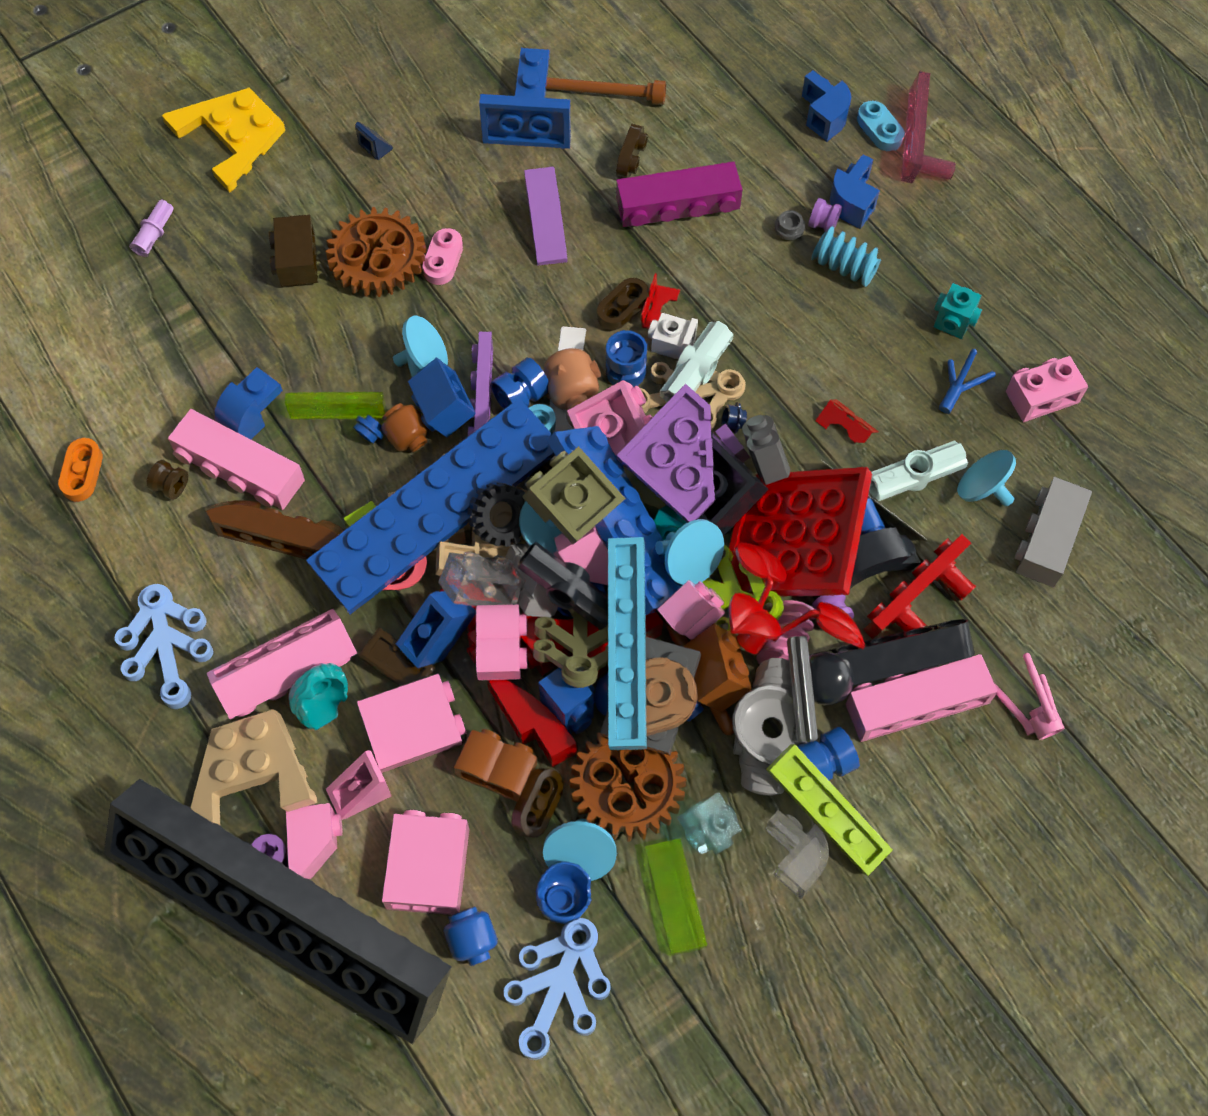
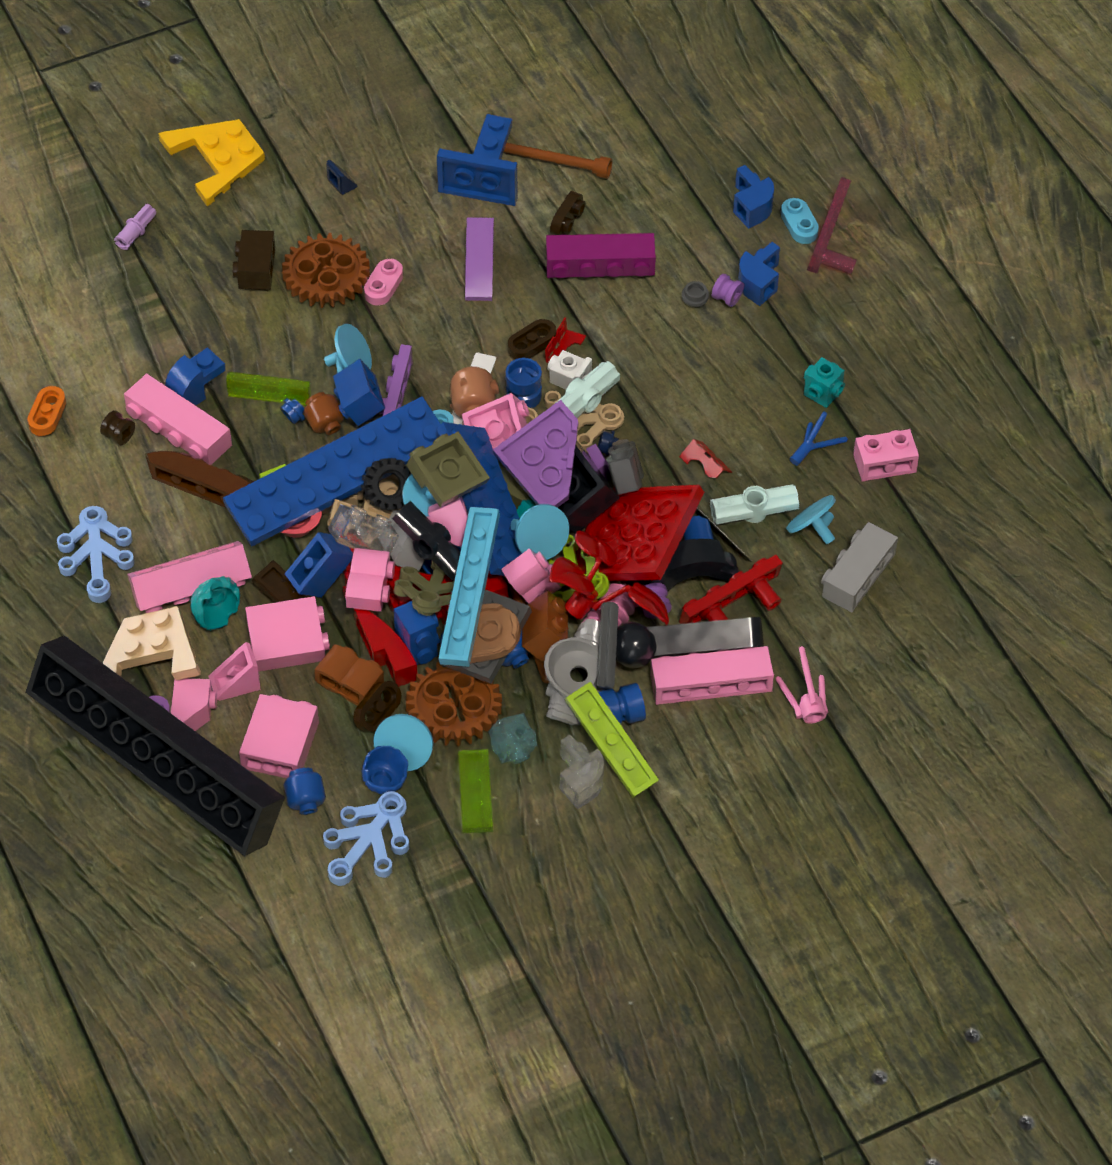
camera: 10 degrees right, 10 degrees down
blue wheel [490,357,549,409] -> none
medium azure piece [811,226,881,287] -> none

